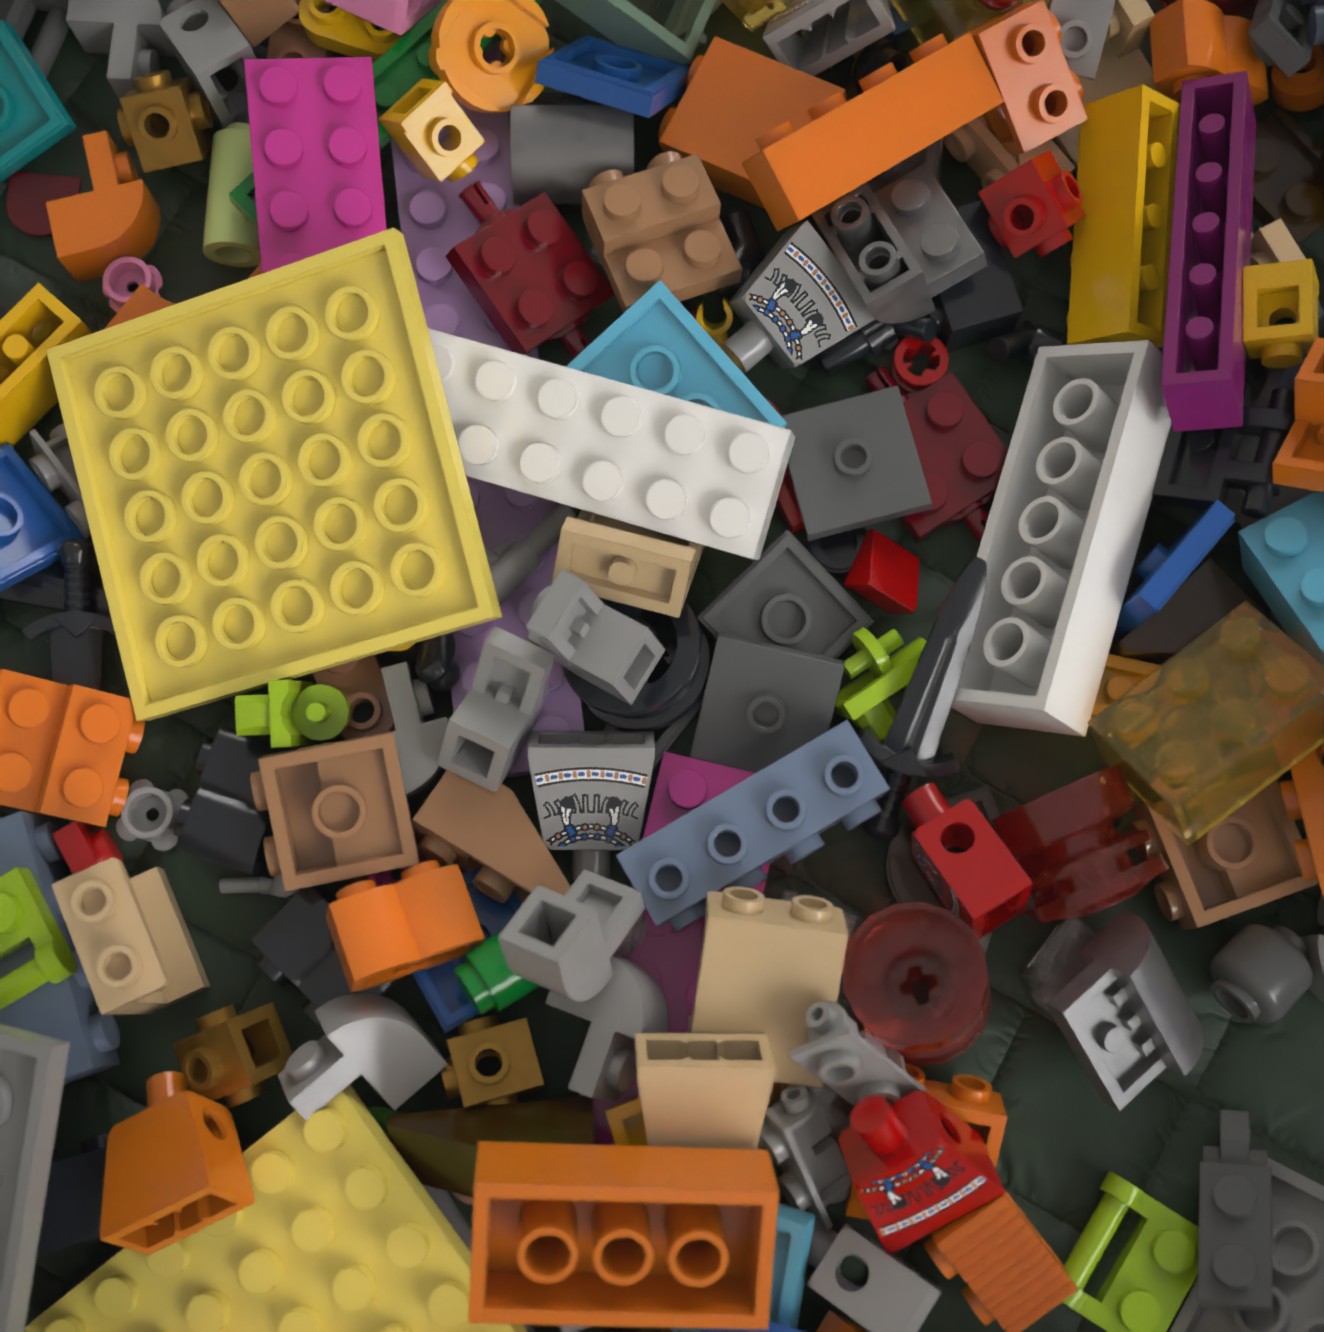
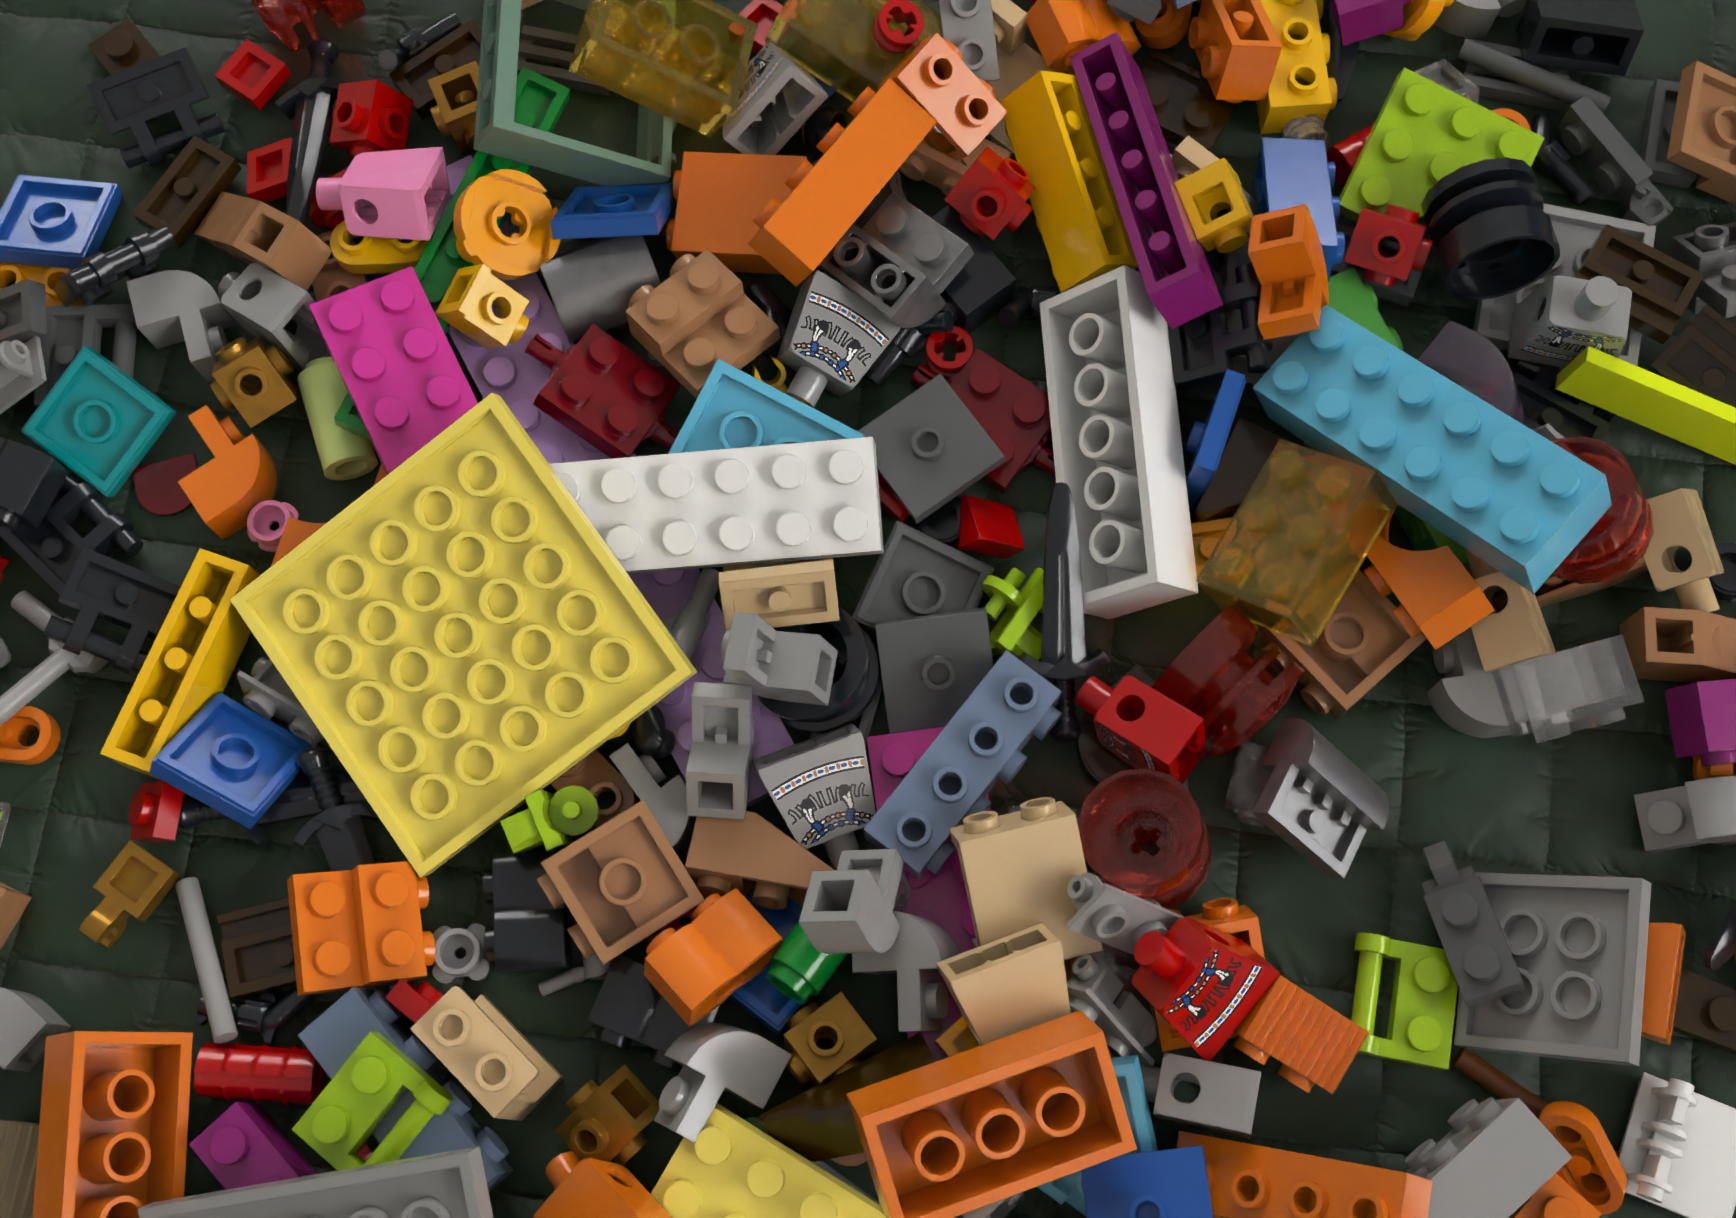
camera: 20 degrees left, 5 degrees down
dark grey head [1209,923,1313,1023] -> none

